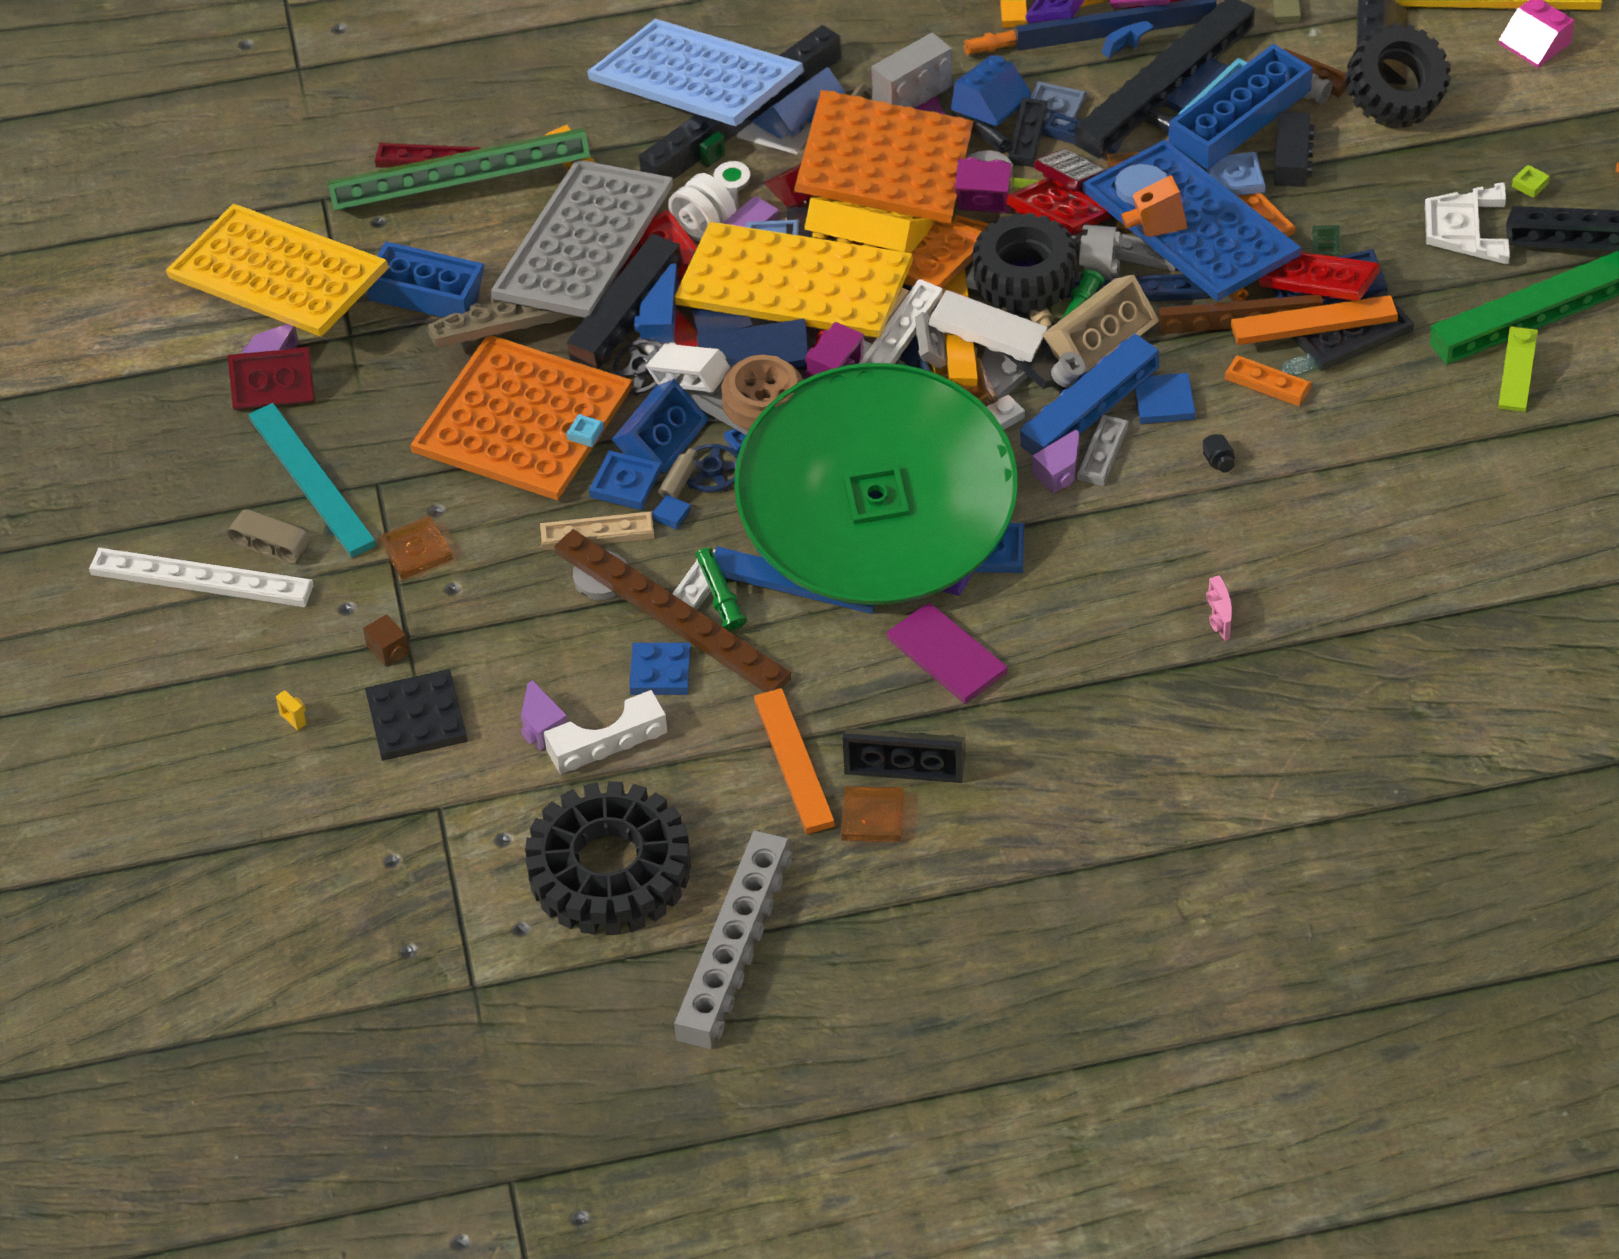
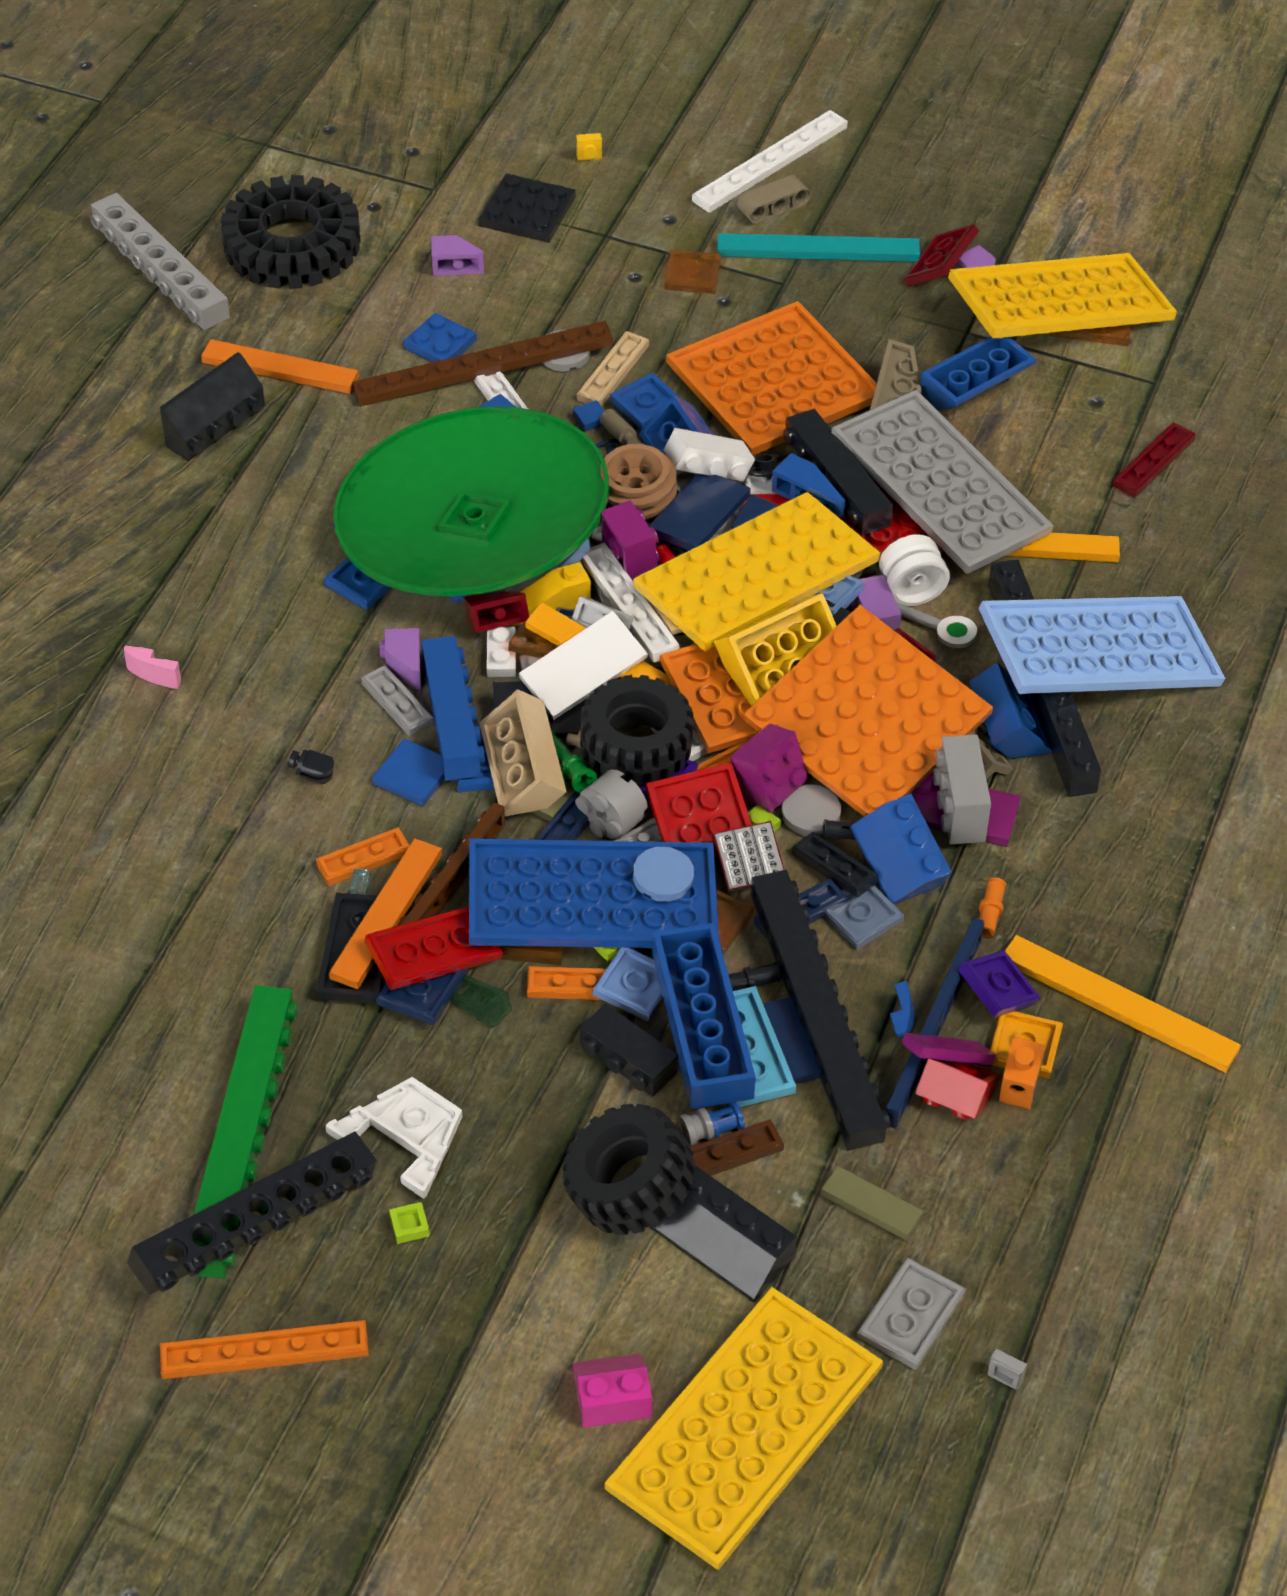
camera: 120 degrees right, 0 degrees up
green brick [328,128,590,210] -> none
reddish brown brick [363,614,409,667] -> none
white arch [544,690,667,775] -> none
medium azure tile [566,414,604,447] -> none
green pin [695,547,747,631] -> none
clear orange tile [841,786,904,842] -> none
magenta tile [886,602,1008,704] -> none
light grey wheel [1051,352,1085,387] -> none
orange torso [1121,175,1188,237] -> none
lime slope [1498,326,1538,412] -> none

